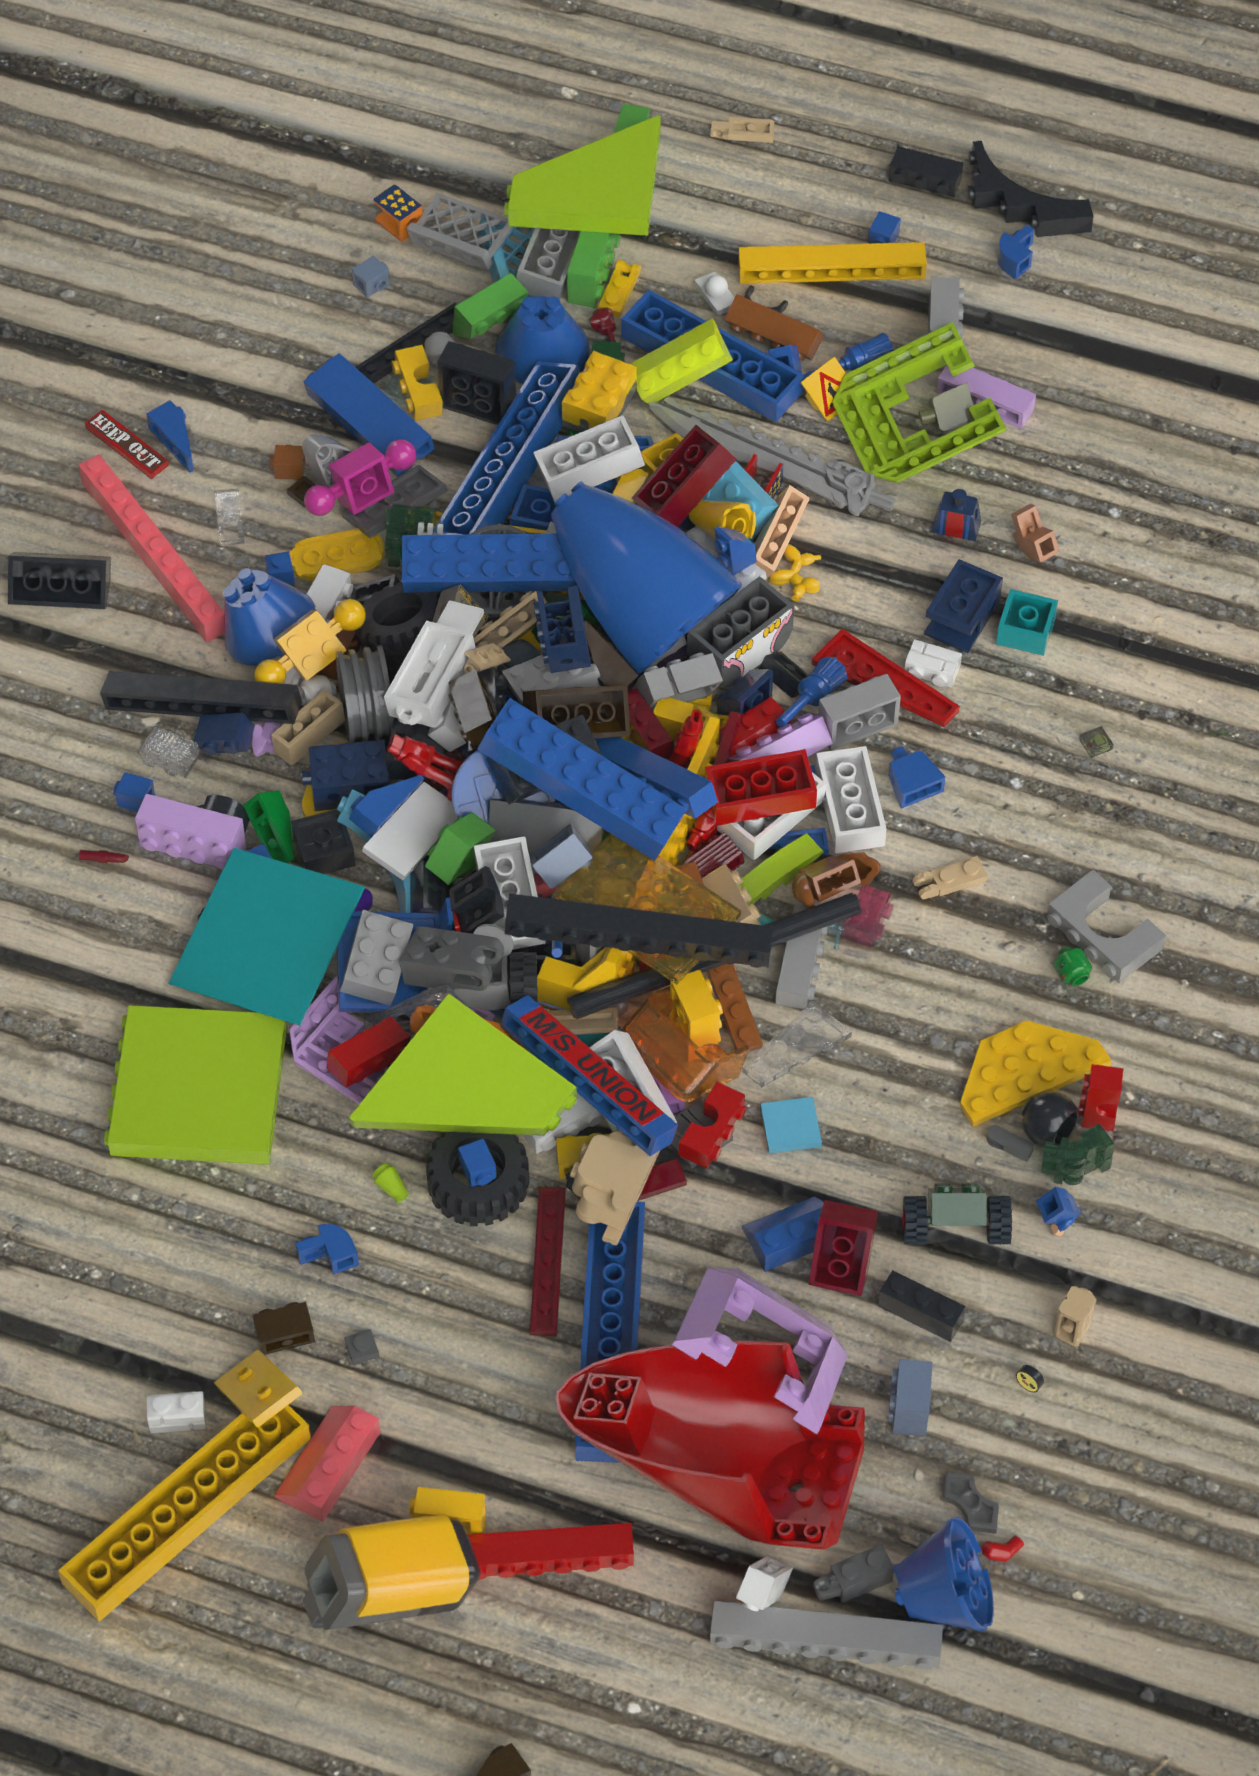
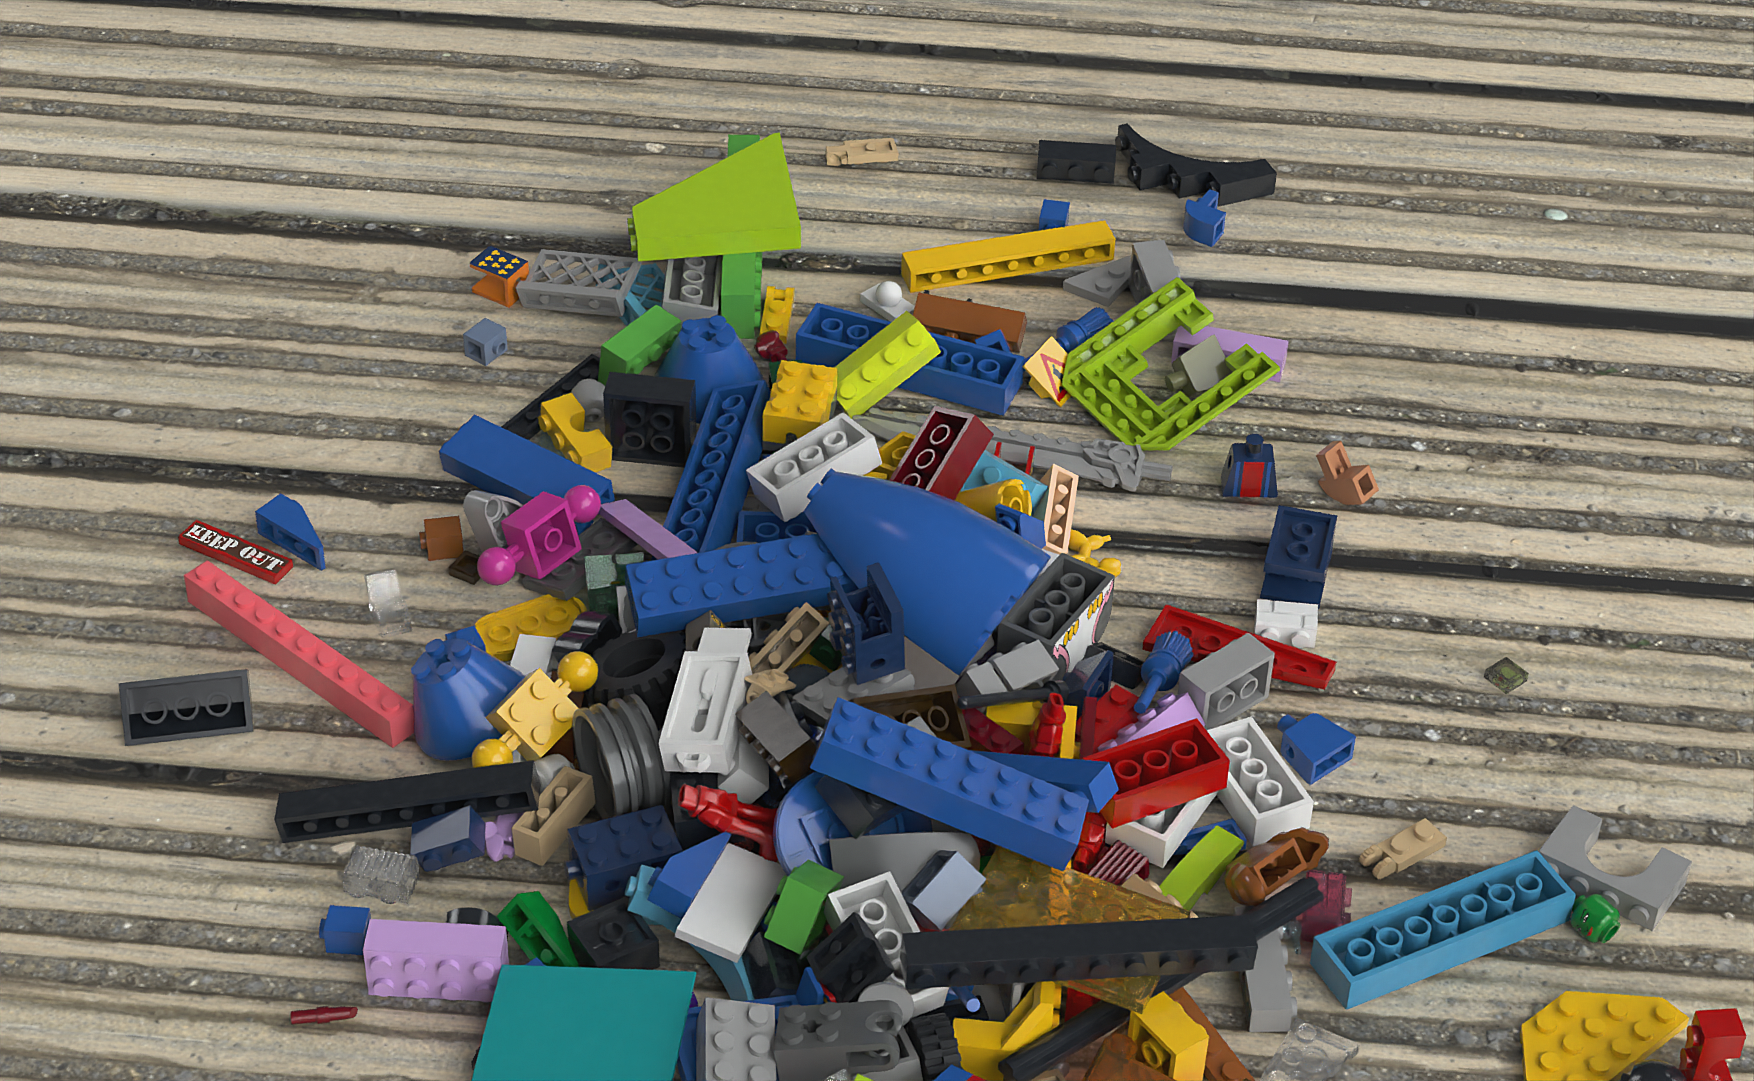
camera: 15 degrees left, 15 degrees down
teal brick [996,589,1058,656] -> none
none -> black brick [551,611,623,663]
none -> lavender tile [599,499,697,559]
none -> black piece [957,680,1069,709]
none -> light grey wing [1063,255,1131,307]
none -> dark azure brick [1310,850,1576,1010]

